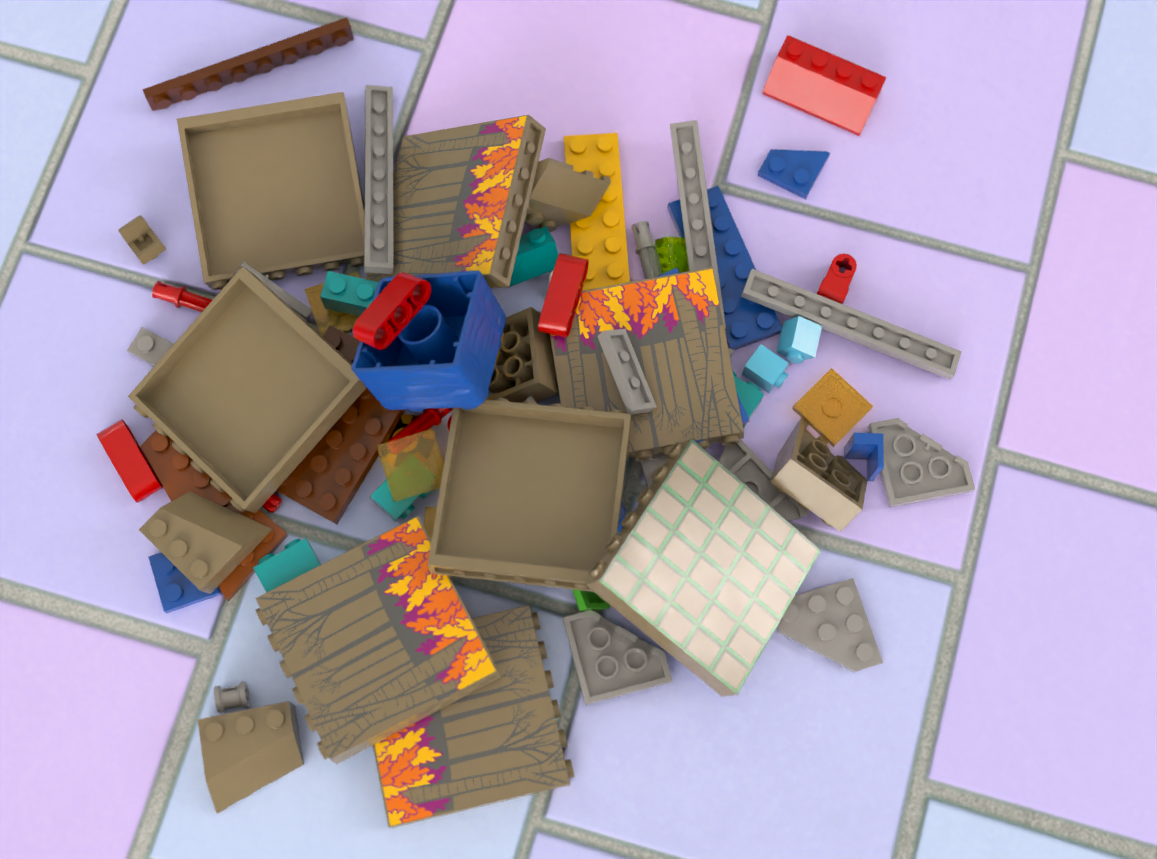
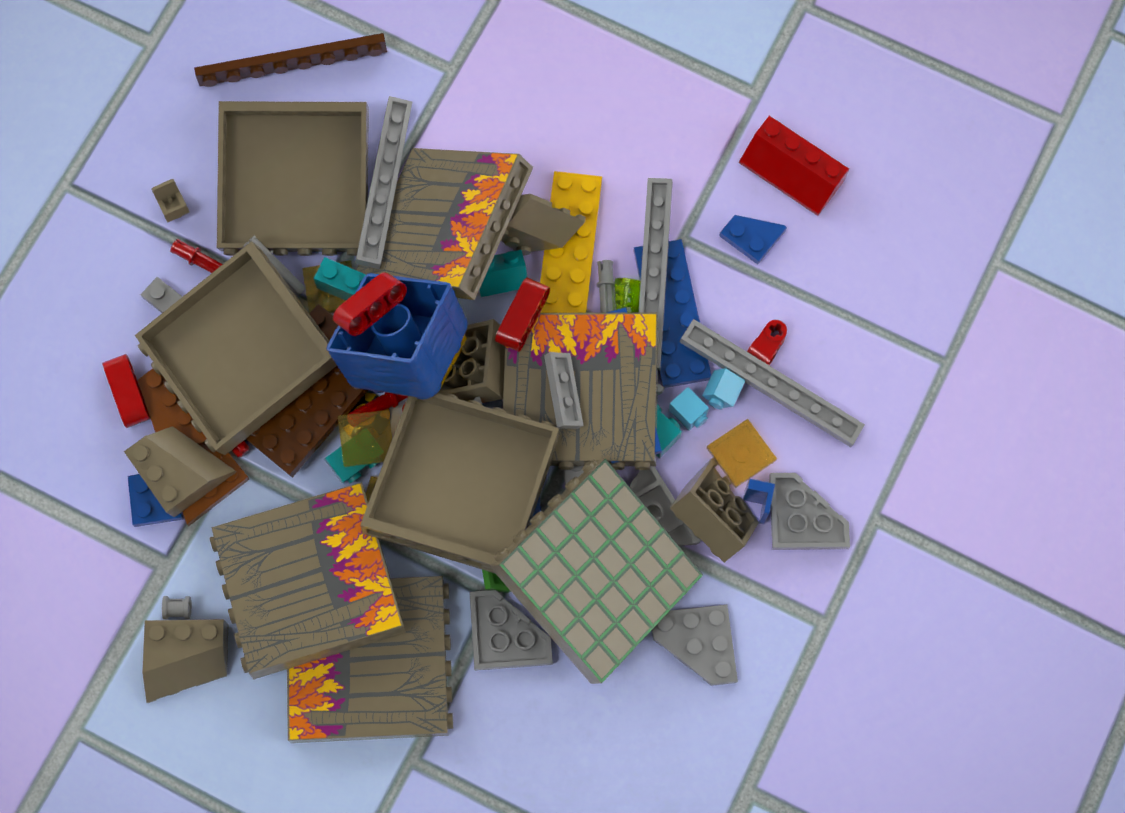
camera: 10 degrees right, 0 degrees up
teal brick [253,538,321,593] -> none

